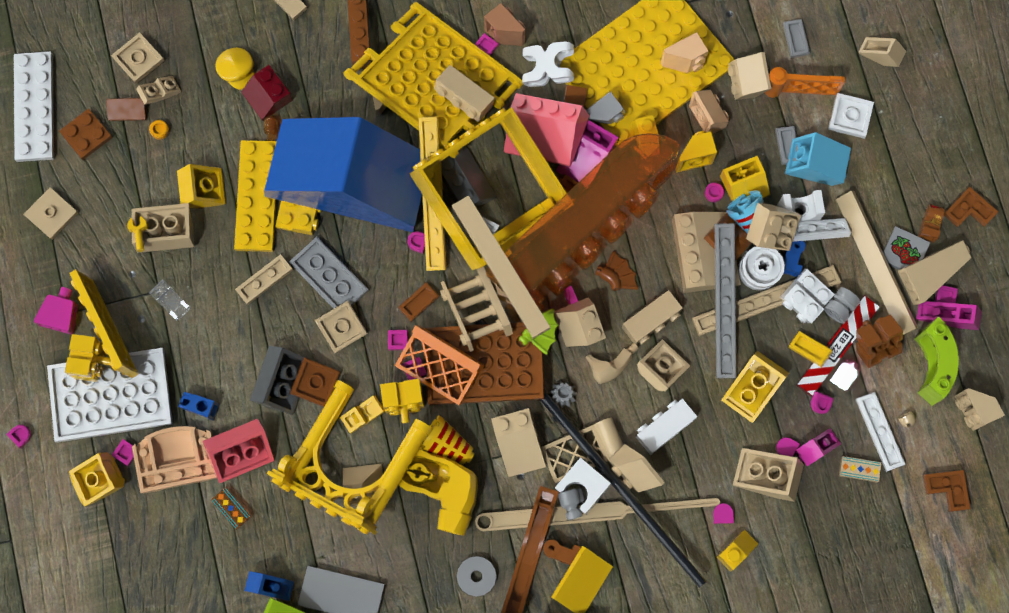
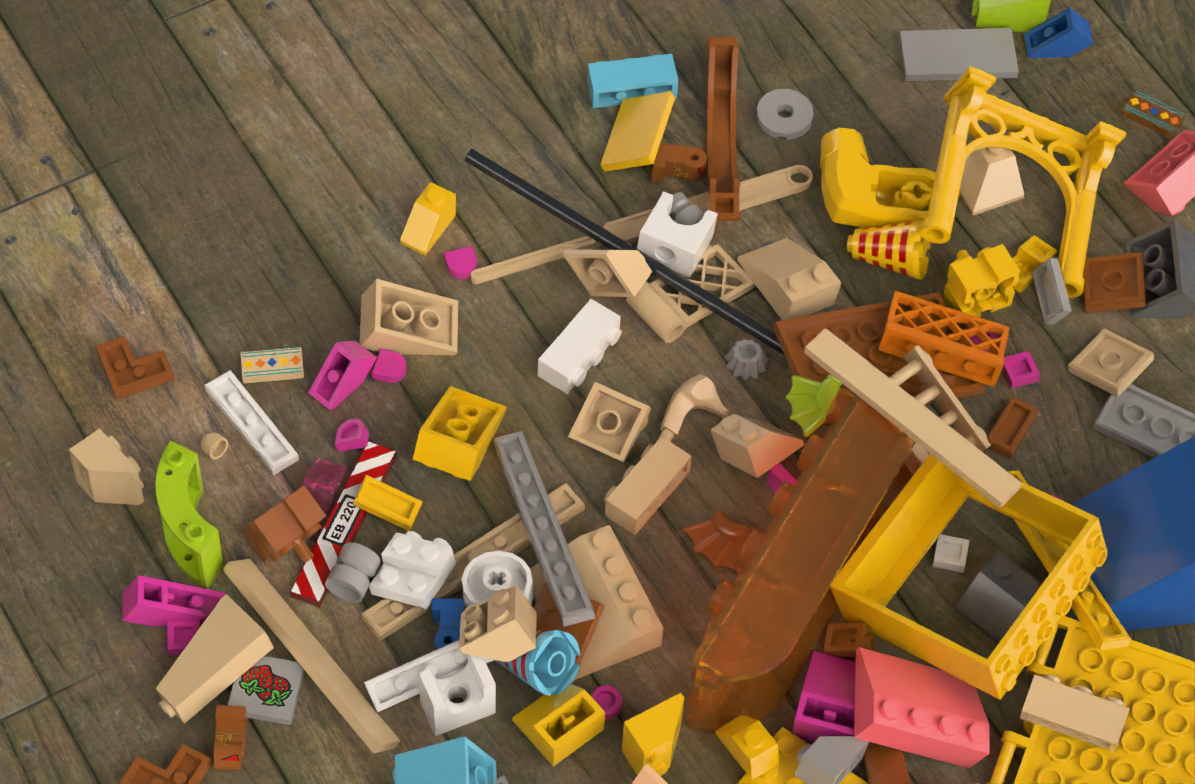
camera: 160 degrees right, 20 degrees down
none -> light grey tile [1031,258,1072,325]

